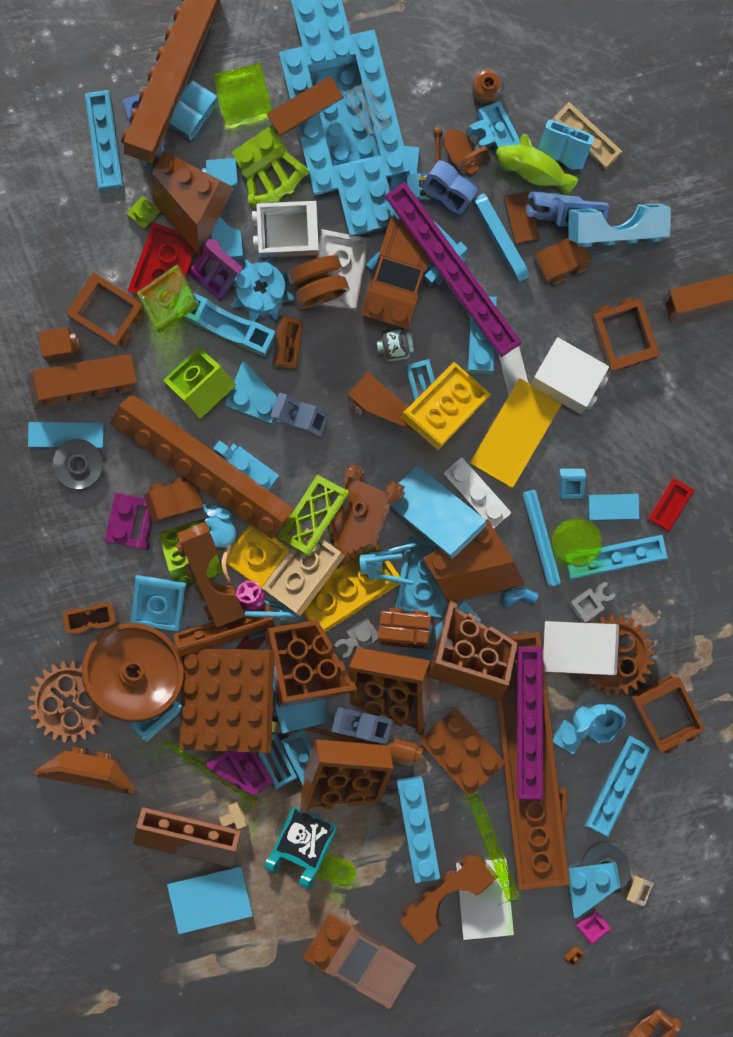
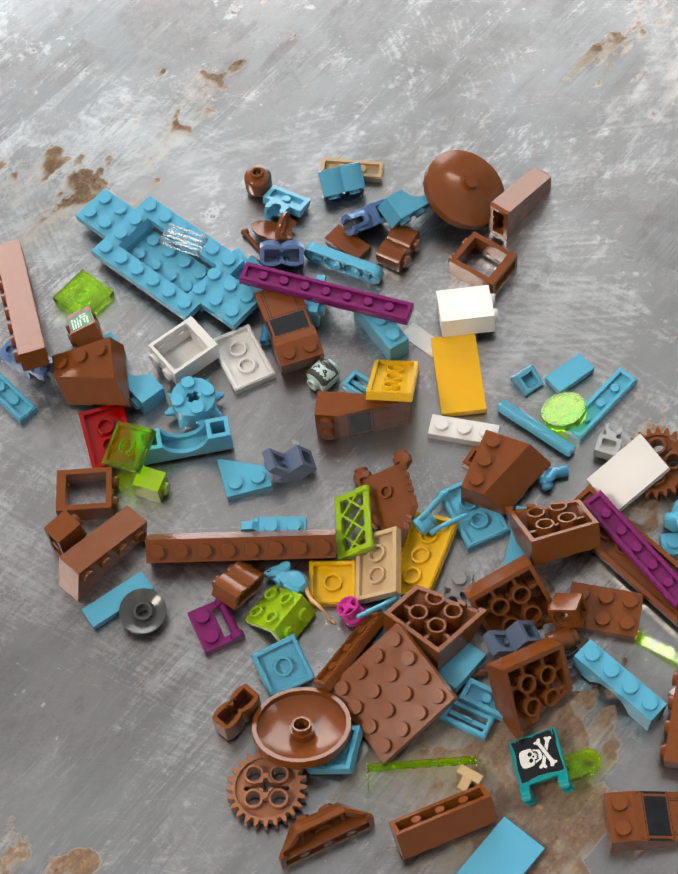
camera: 25 degrees left, 25 degrees down
lime tile [126,195,162,231] -> none
lime slope [163,347,236,419] -> none
medium azure brick [168,80,218,141] -> none
dark orange arch [176,522,245,628] -> none
magenta plate [189,239,243,300] -> none
magenta wing [205,751,274,797] -> none
lime plate [232,125,310,209] -> none
dark orange tile [267,76,343,137] -> none
dark orange tile [272,316,303,370] -> none
dark orange wheel [287,255,350,309] -> none
dark orange brick [378,608,434,650] -> none
medium azure tile [389,465,488,559] -> none
lime animal [496,134,578,195] -> none
red tile [647,478,695,533] -> none
none -> dark orange brick [65,305,104,347]
none -> lime brick [132,465,171,503]
none -> dark orange dish [423,150,504,230]
none -> dark orange brick [548,593,589,628]

